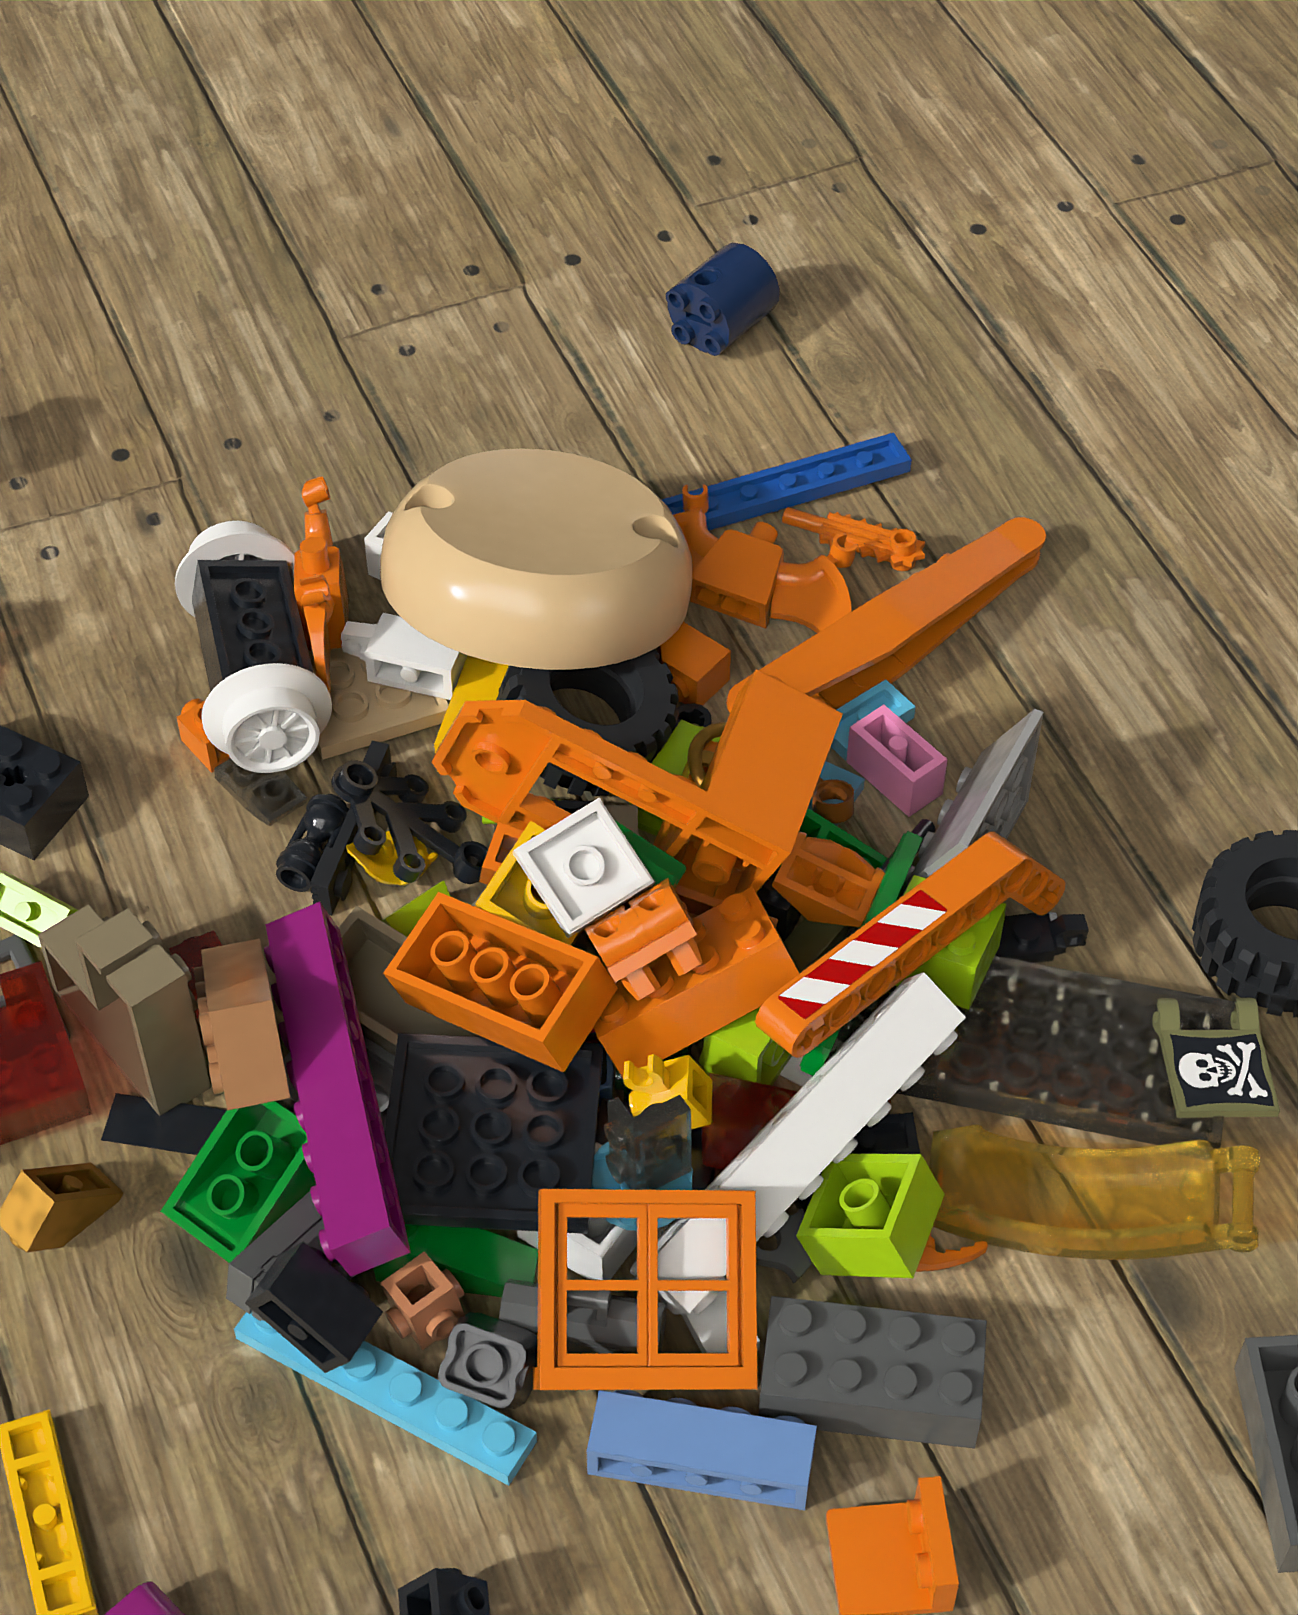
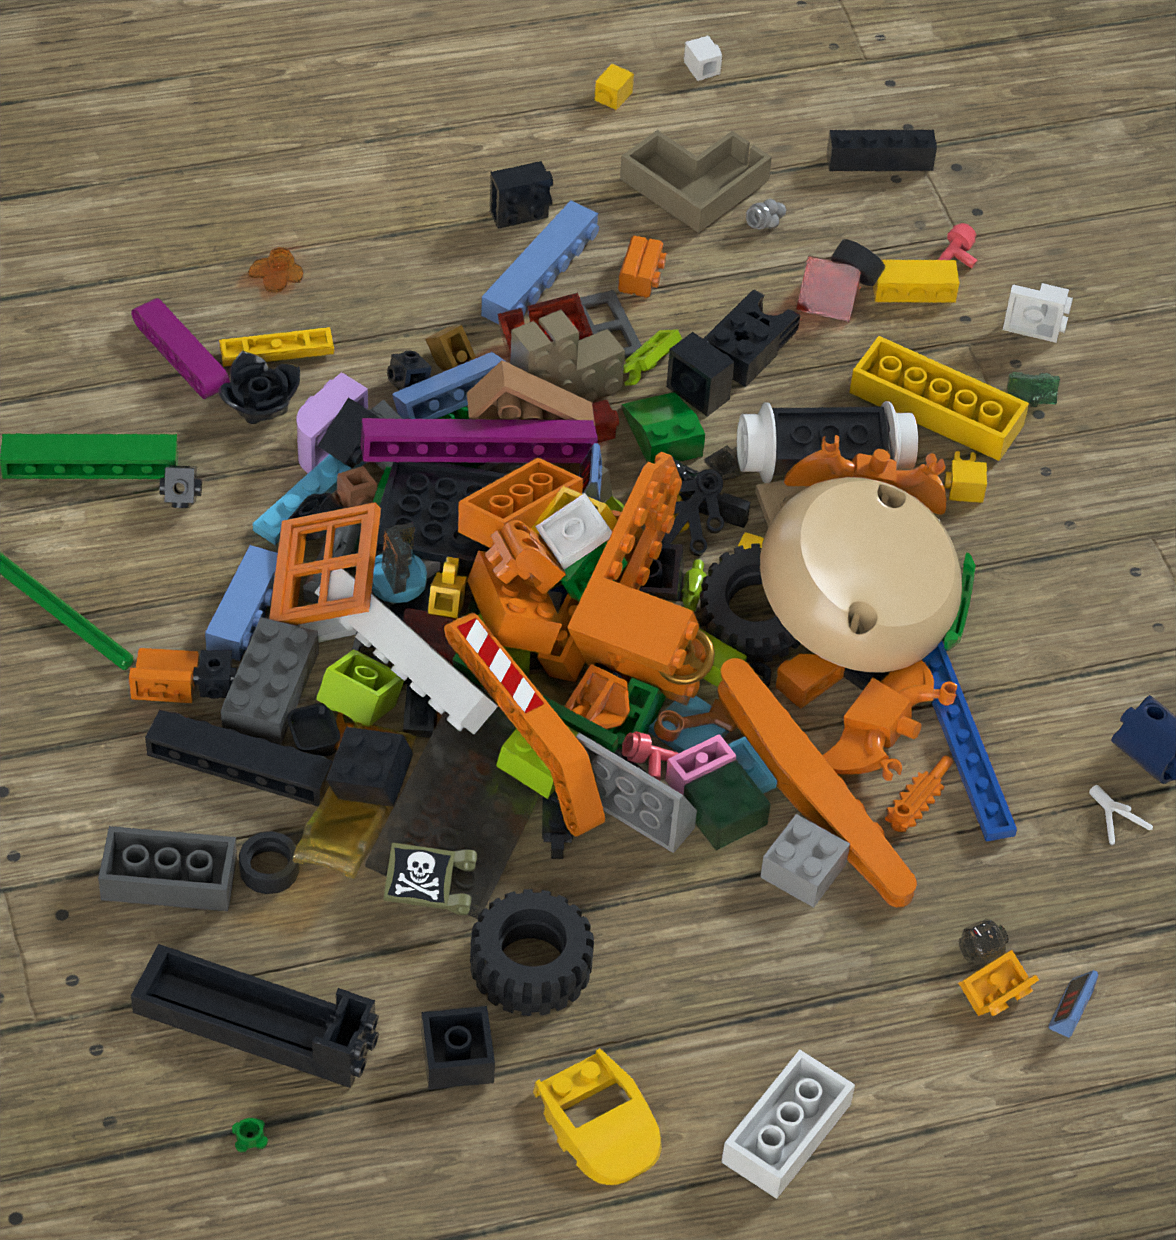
camera: 95 degrees right, 0 degrees up
none -> black brick [145,709,333,807]
none -> black brick [193,650,237,699]
none -> black brick [218,351,300,424]
none -> black tyre [239,831,300,894]
none -> black piece [287,703,340,757]
none -> lavender brick [297,372,368,473]
none -> black brick [326,727,414,807]
none -> black brick [387,350,432,391]
none -> medium blue brick [392,352,506,419]
none -> medium blue slope [579,443,602,501]
none -> green slope [621,392,705,464]
none -> coral piece [622,731,679,781]
none -> black brick [666,332,734,417]
none -> clear green brick [683,760,771,850]
none -> light grey brick [760,814,850,908]
none -> yellow brick [849,336,1029,461]
none -> yellow brick [944,451,987,503]
none -> clear smoke head [958,919,1009,966]
none -> light orange bracket [958,950,1039,1016]
none -> clear green hips [1006,372,1060,407]
none -> medium blue slope [1048,970,1098,1038]
none -> white plant [1089,785,1153,845]

